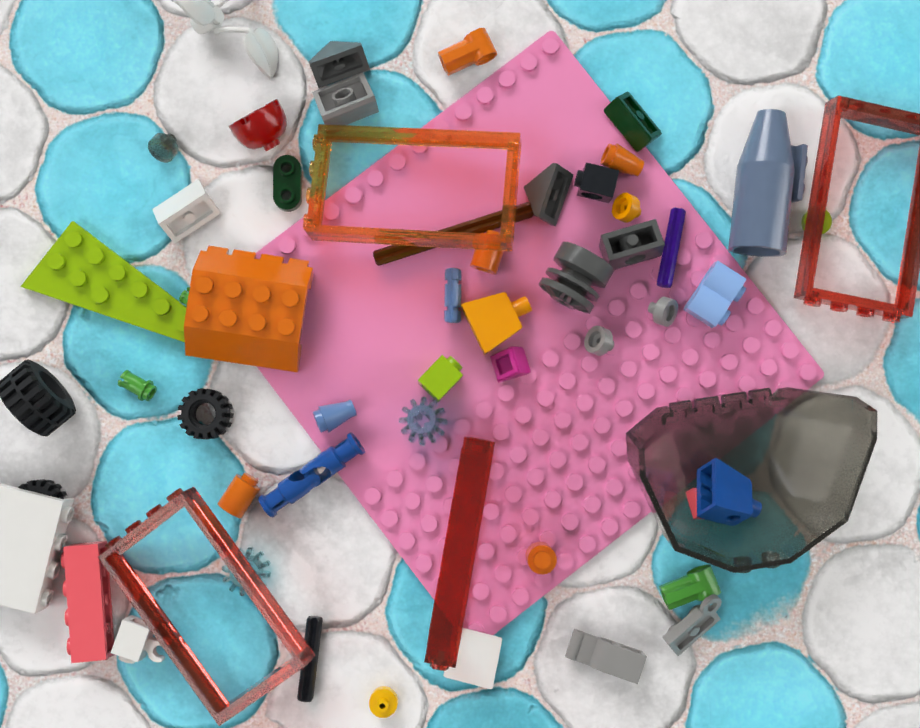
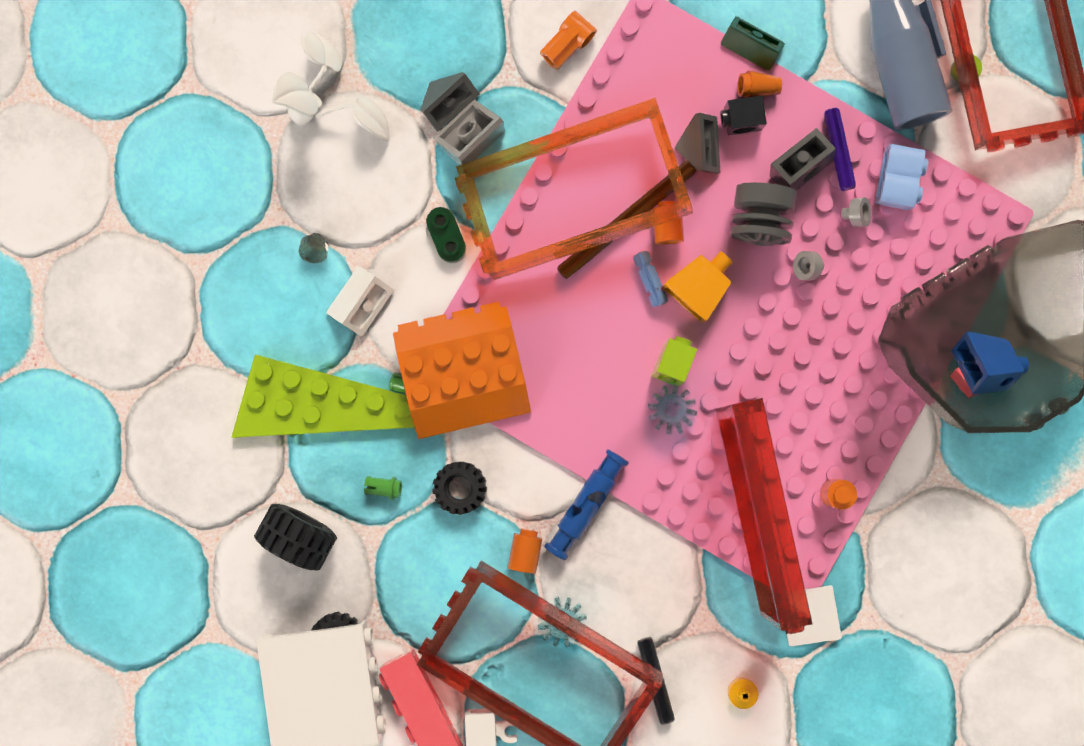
camera: 15 degrees left, 0 degrees up
red cylinder [228,99,287,151] -> none
medium blue cone [313,400,357,433] -> none
dark pink slope [490,346,531,383] -> none
light grey piece [565,629,647,684] -> none
light orange tile [612,192,641,223] -> none
bright green piece [659,564,721,610] -> none
light grey hinge [662,594,722,656] -> none

